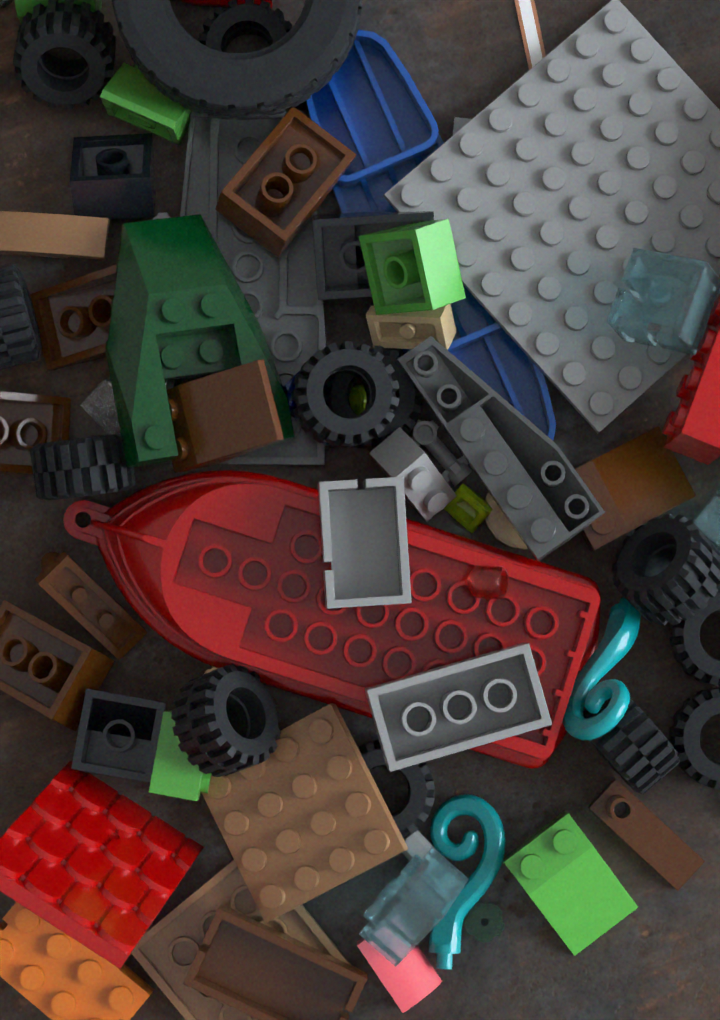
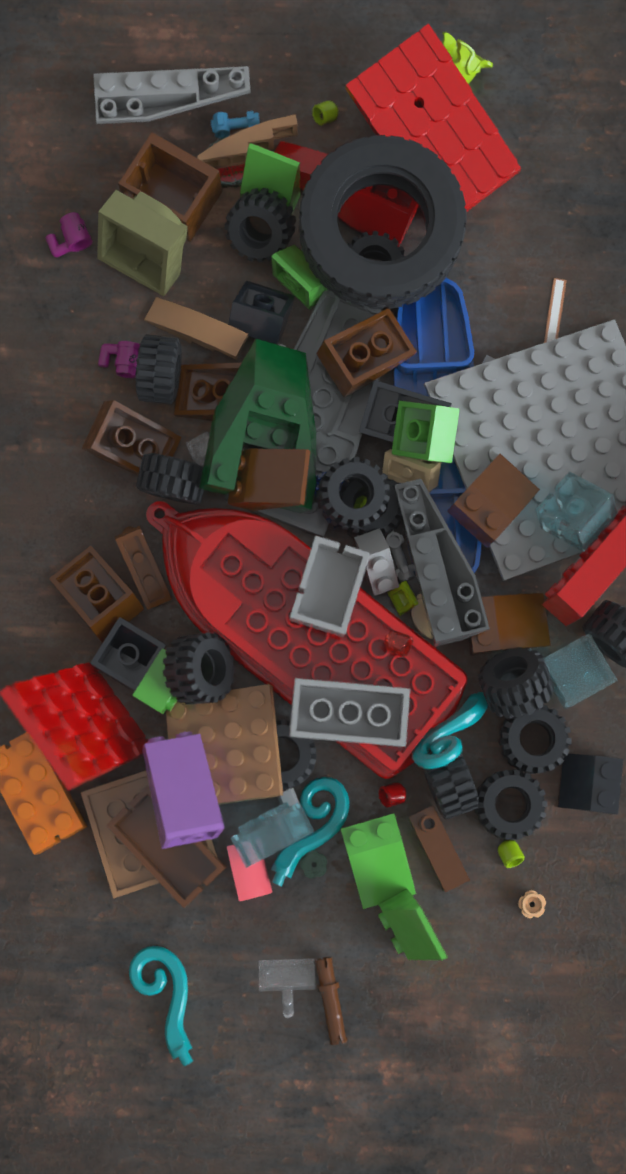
camera: 15 degrees right, 5 degrees down
none -> medium lavender slope [142,732,224,849]
none -> bright green slope [378,889,447,960]
none -> red piece [379,783,407,808]
none -> reddish brown slope [447,454,540,548]

